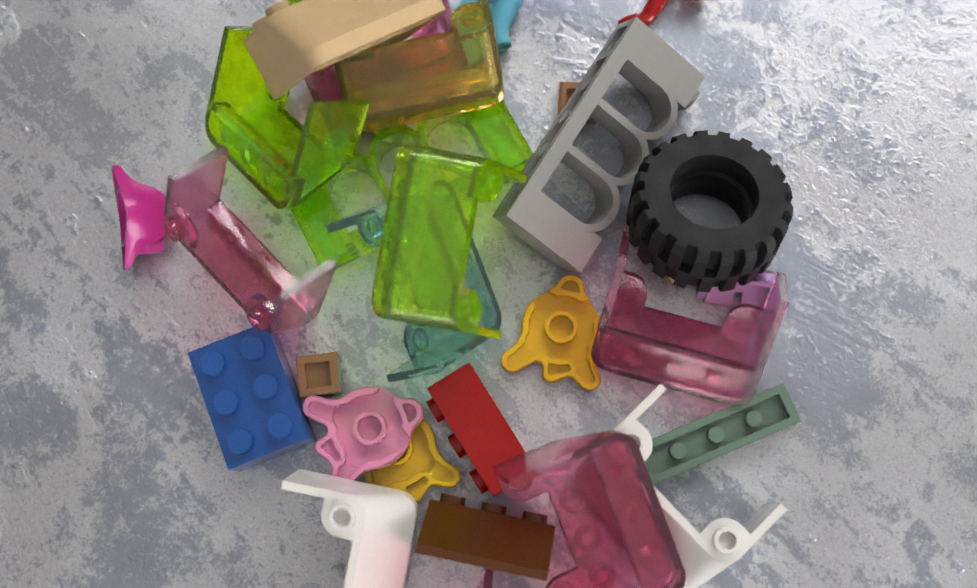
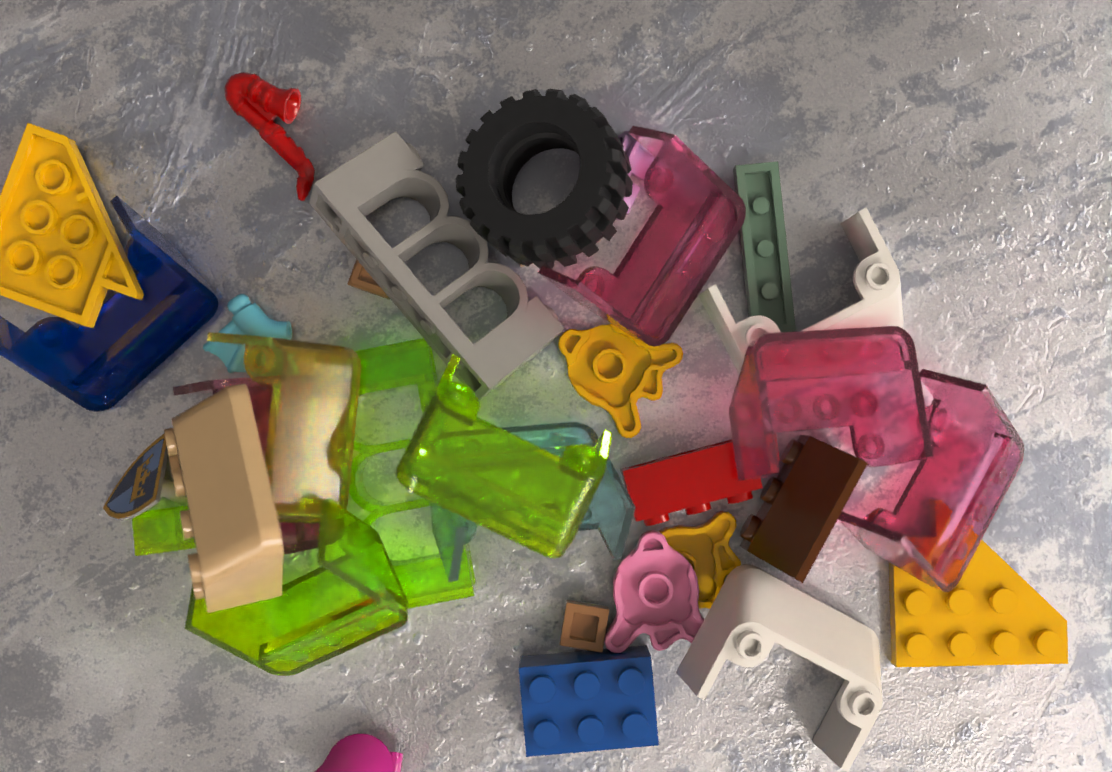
camera: 80 degrees left, 10 degrees up
clear pink windscreen [162,145,338,334] -> none

